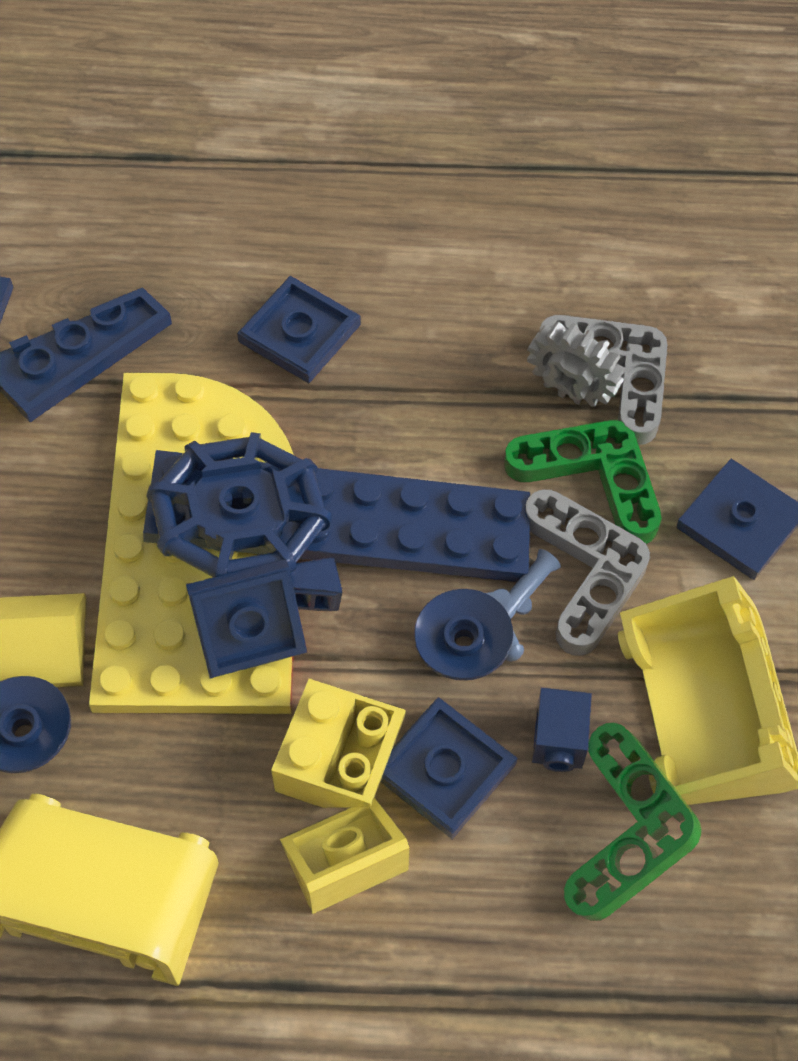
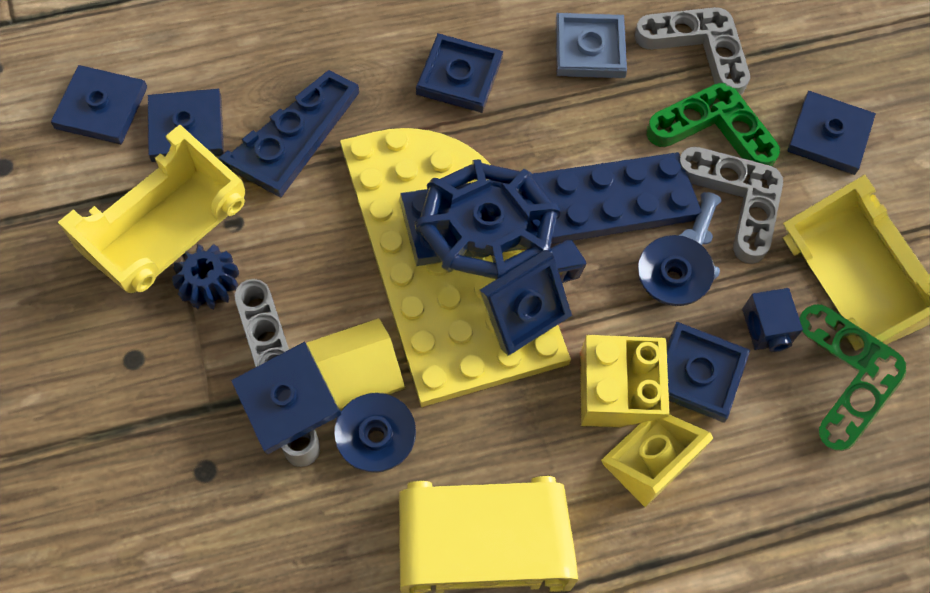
camera: 20 degrees left, 5 degrees up
light grey gear [527,322,625,406] -> none
none -> sand blue plate [555,13,627,78]

